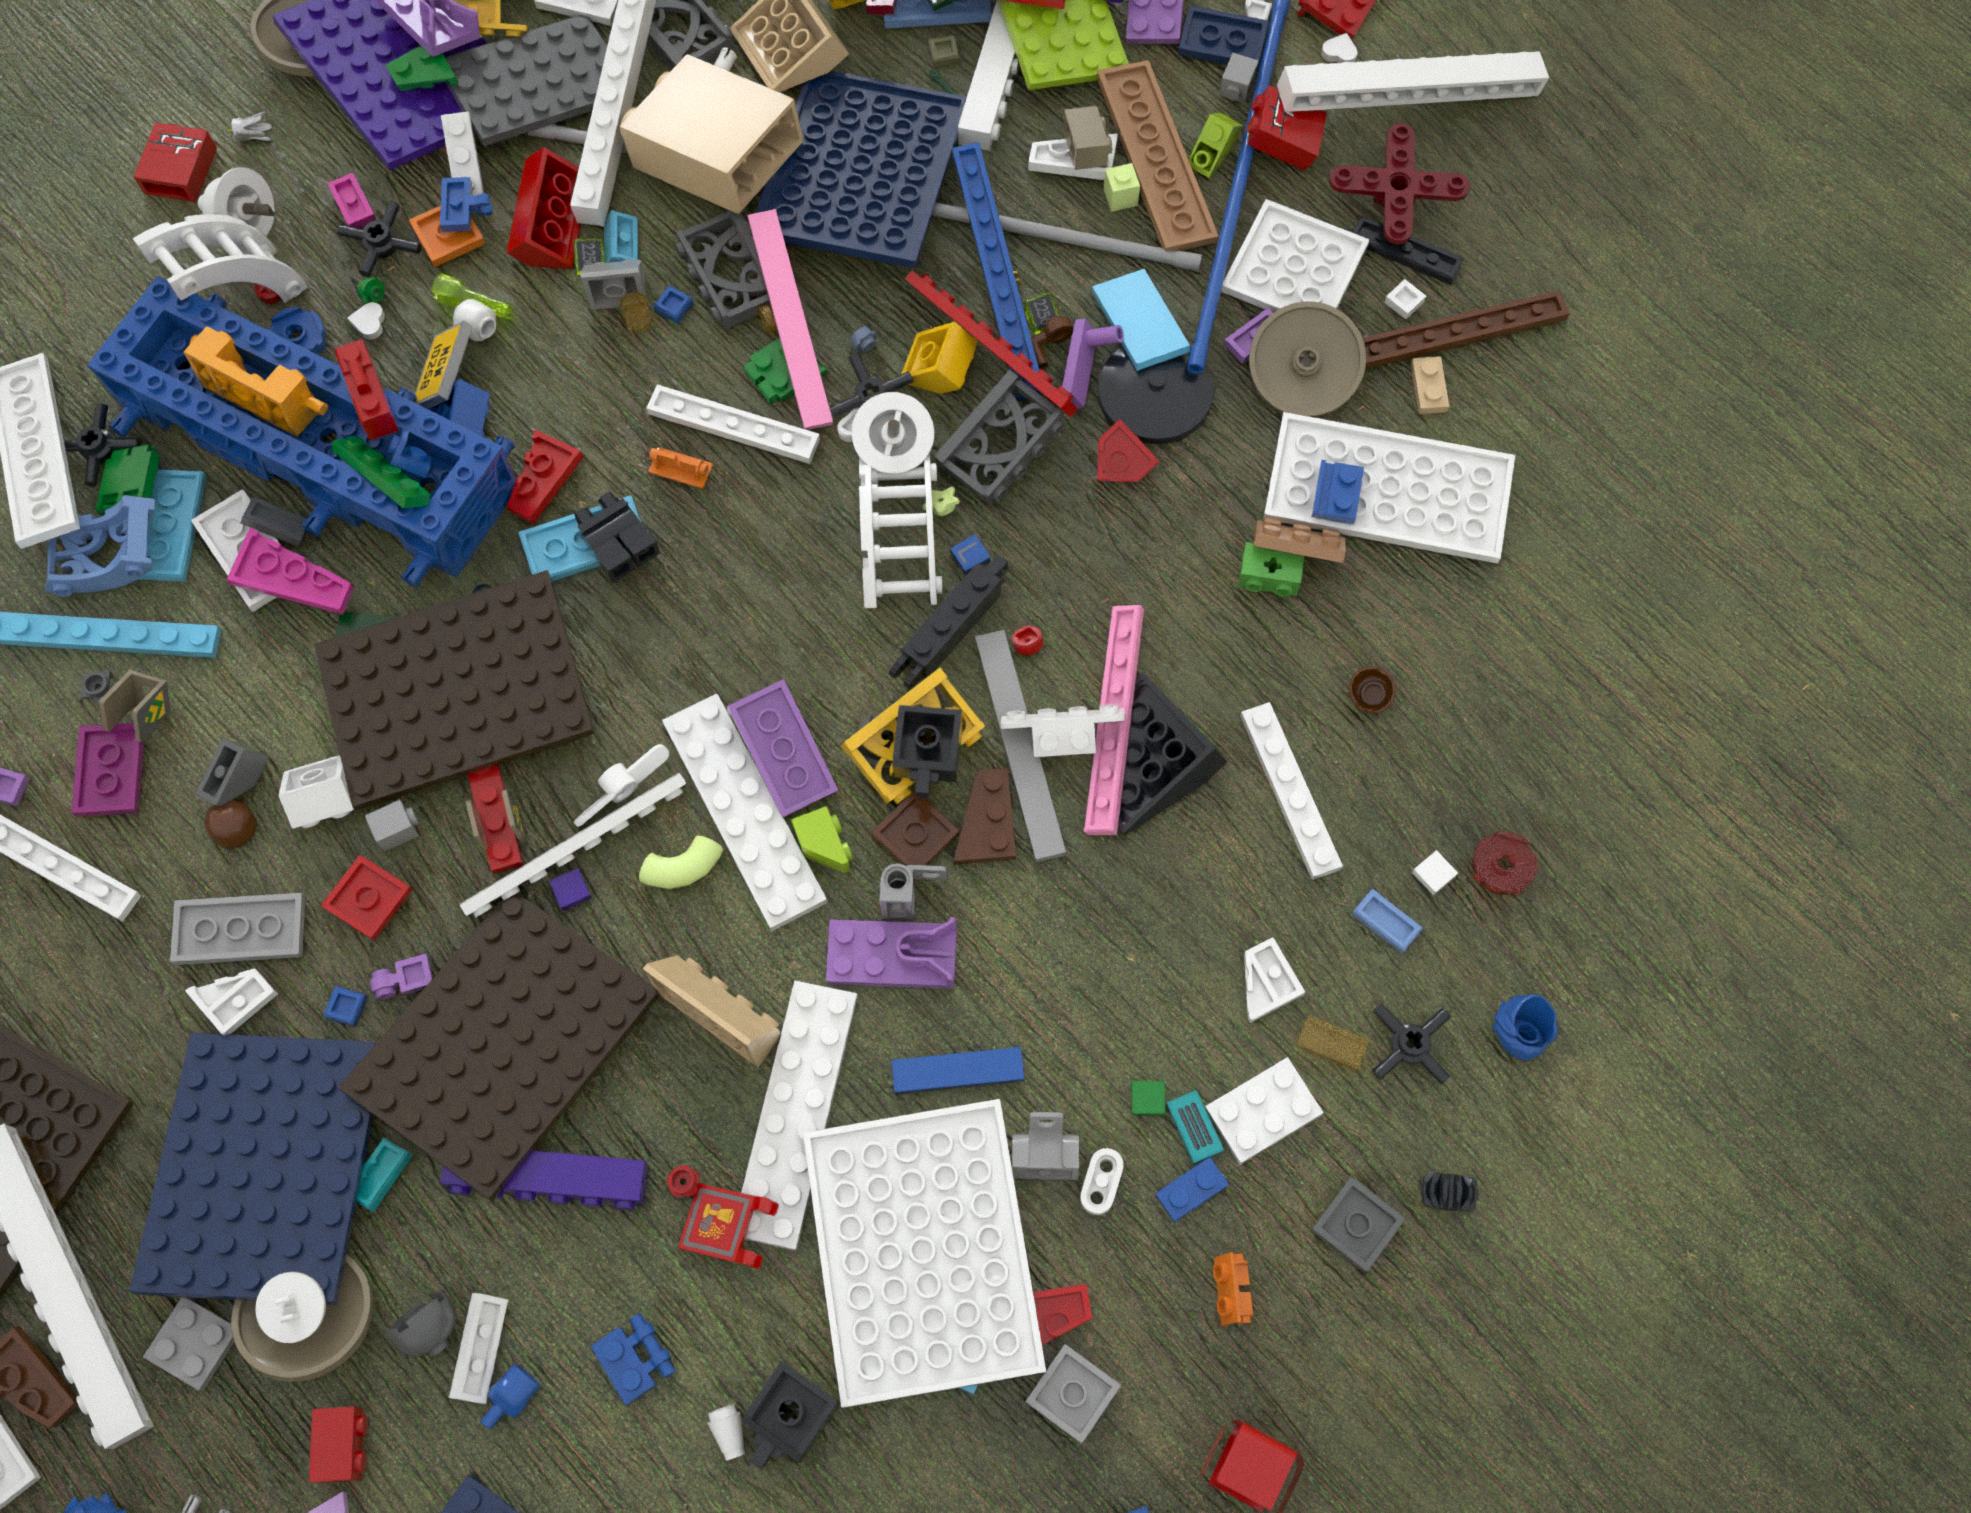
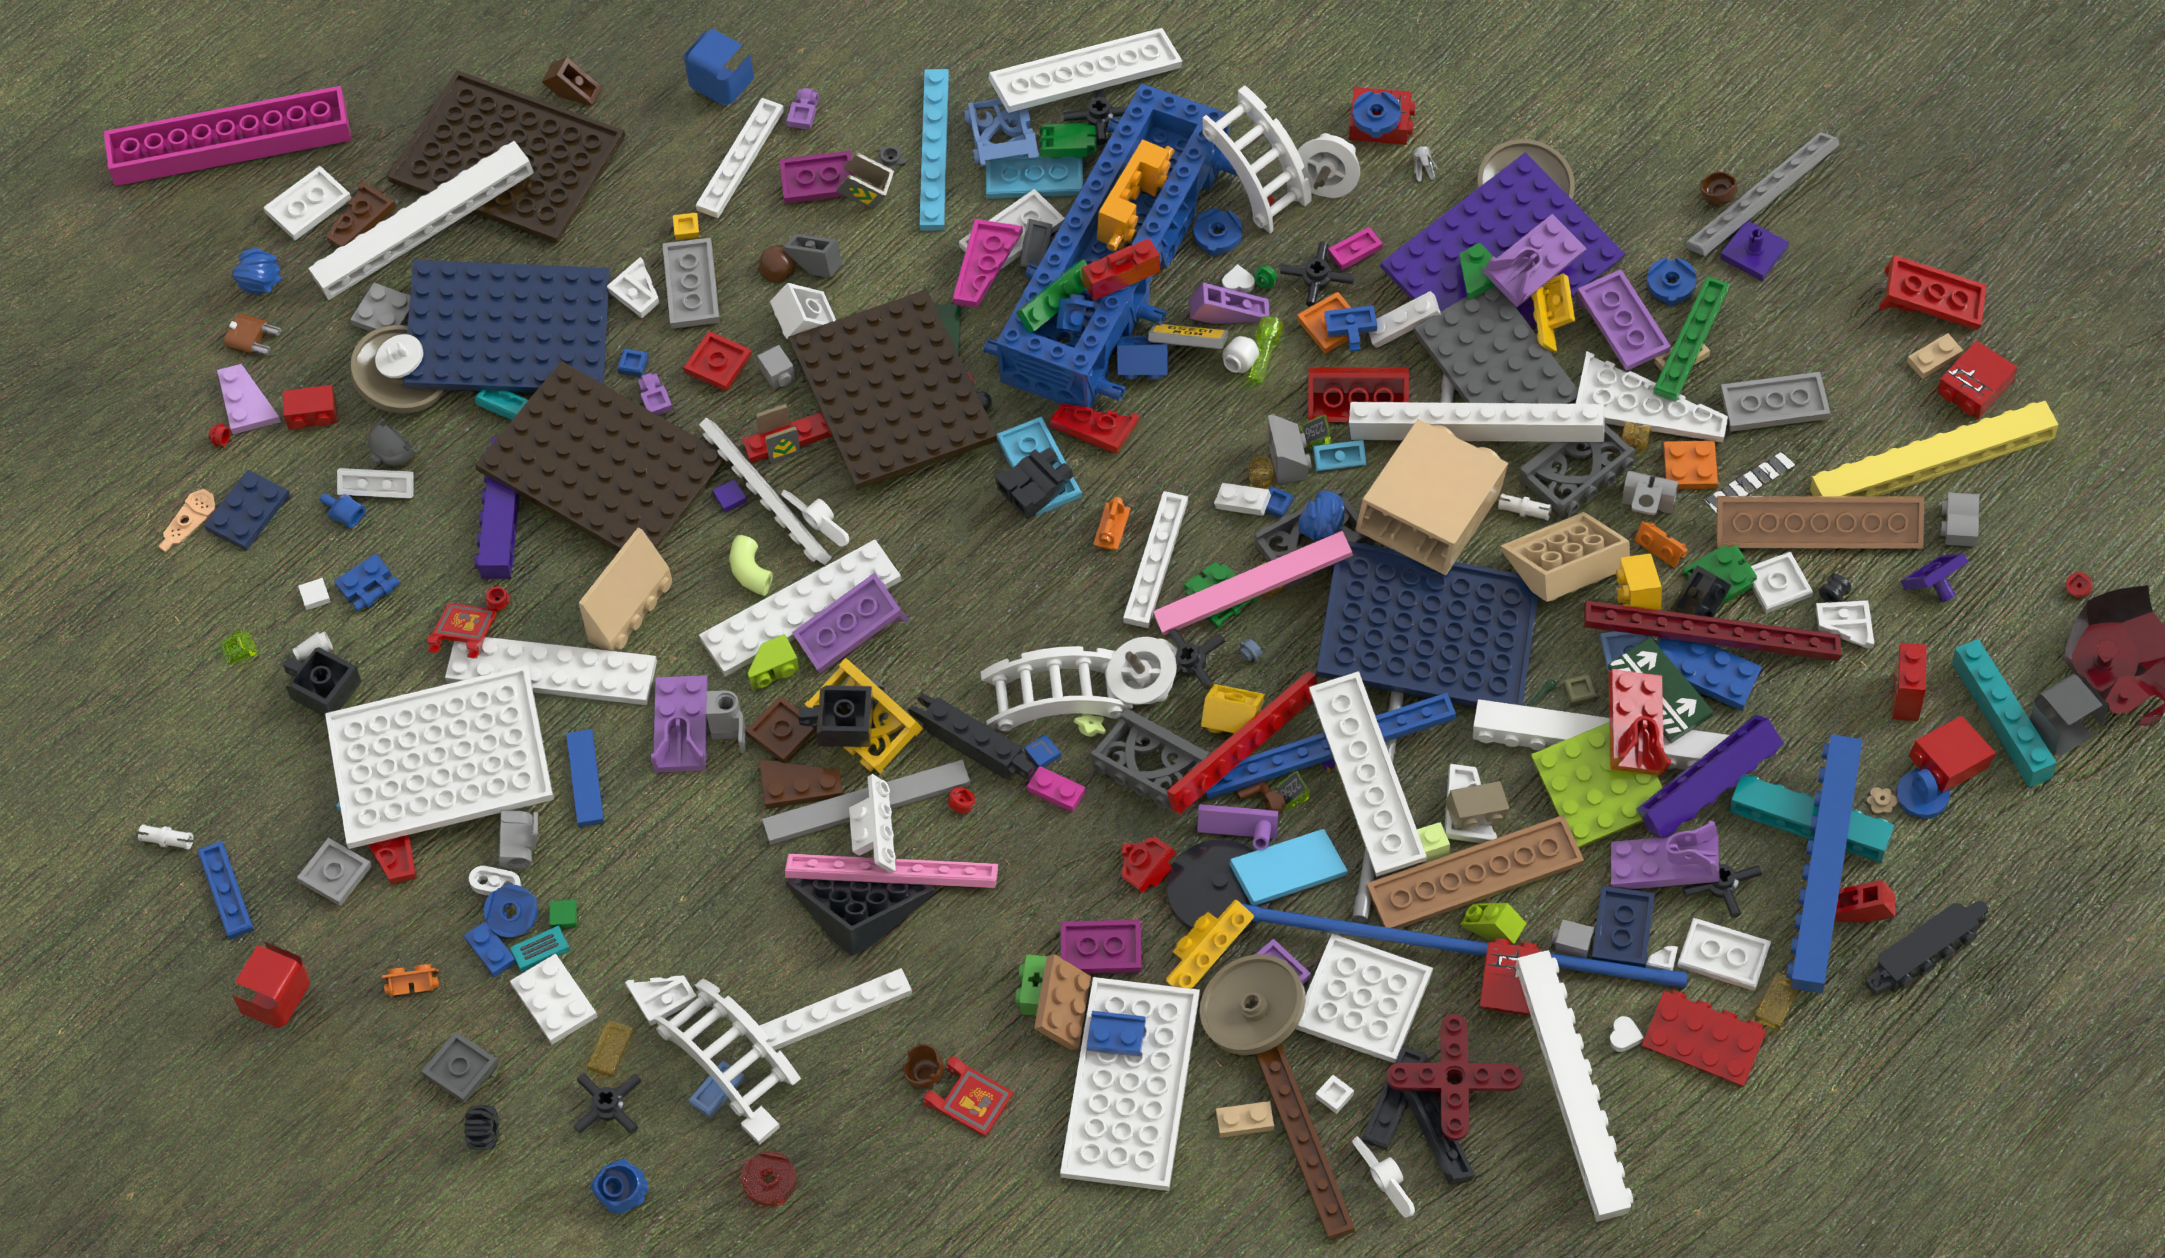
camera: 90 degrees right, 10 degrees down
none -> white tile [298,578,331,610]
none -> blue plate [484,884,538,938]
none -> white fence [654,979,801,1120]
none -> yellow plate [673,213,700,241]
none -> red flag [924,1056,1014,1137]
none -> dark pink plate [1027,766,1086,812]
none -> magenta plate [1061,920,1142,974]
none -> yellow bracket [1166,900,1254,989]
none -> medium lavender slope [1189,283,1270,324]
none -> white plate [1214,483,1271,516]
none -> blue hair [1298,490,1345,542]
none -> white plate [1309,671,1427,877]
none -> blue plate [1352,91,1401,138]
none -> white piece [1352,1136,1415,1218]
none -> black plate [1403,1090,1475,1185]

